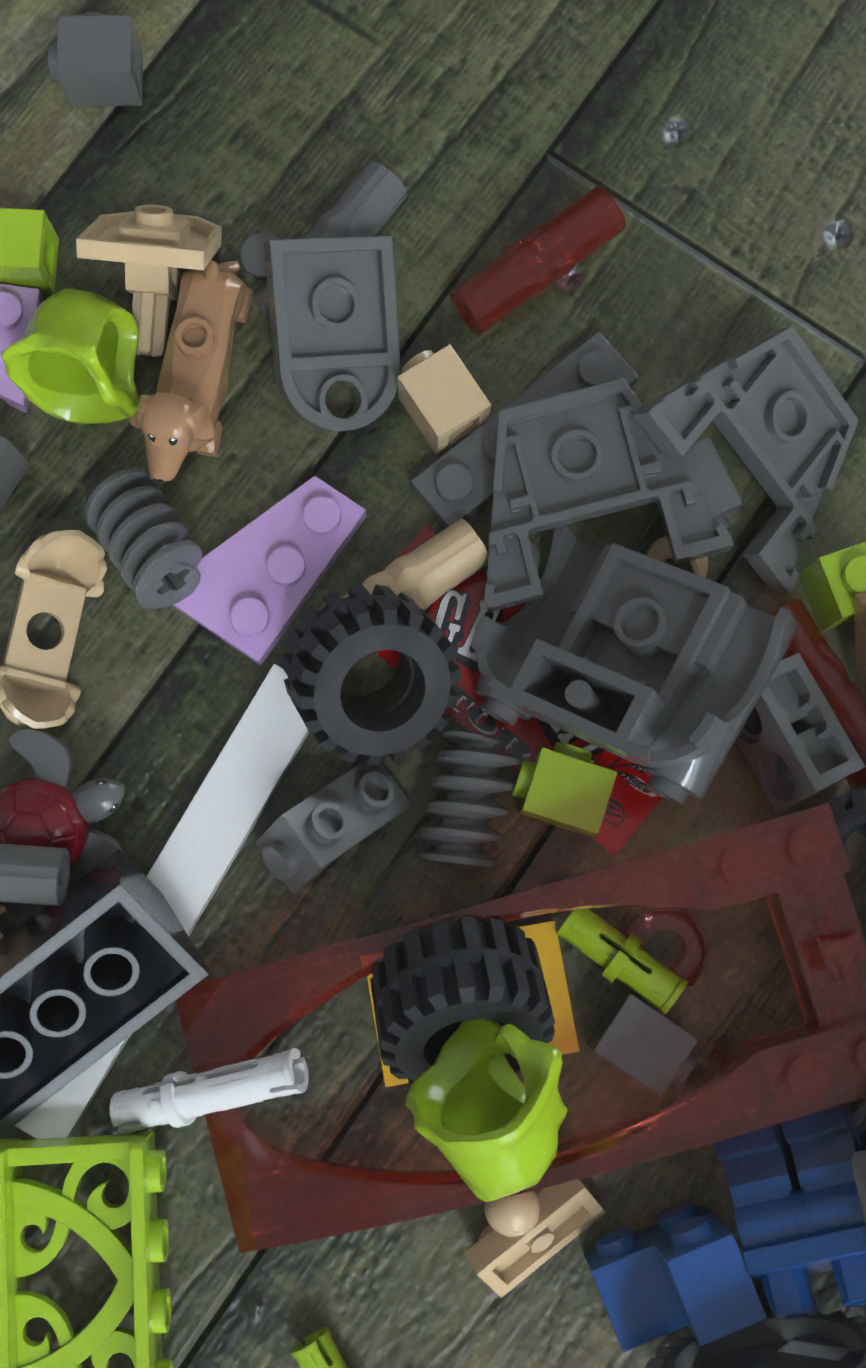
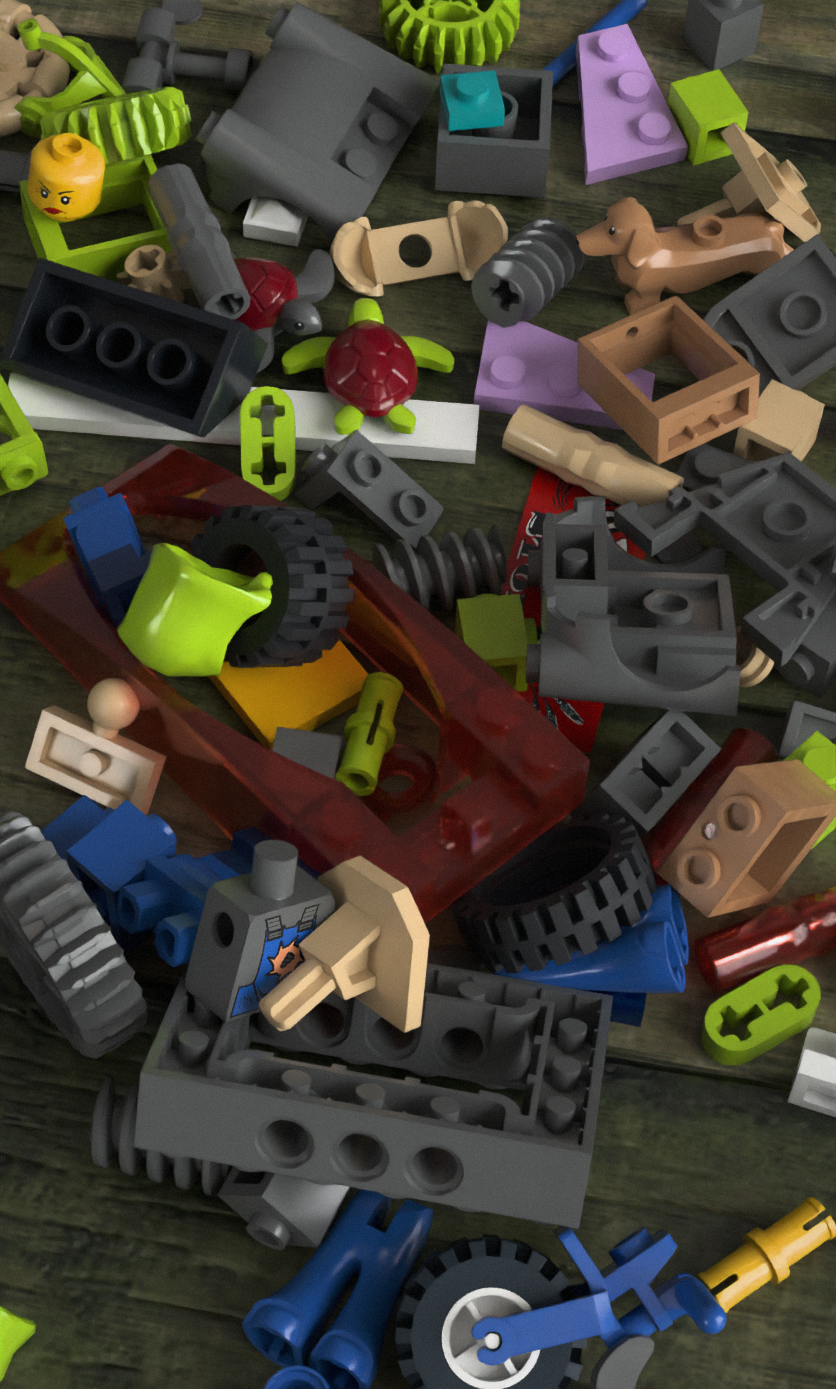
camera: 65 degrees right, 25 degrees down
lime piece [1,288,140,425] -> none
white pin [110,1048,309,1134] -> none
black tyre [282,584,461,765] -> none
none -> blue hips [63,487,152,675]
none -> lime beam [240,386,297,504]
none -> dark red animal [282,298,454,435]
none -> medium nougat window [577,295,760,465]

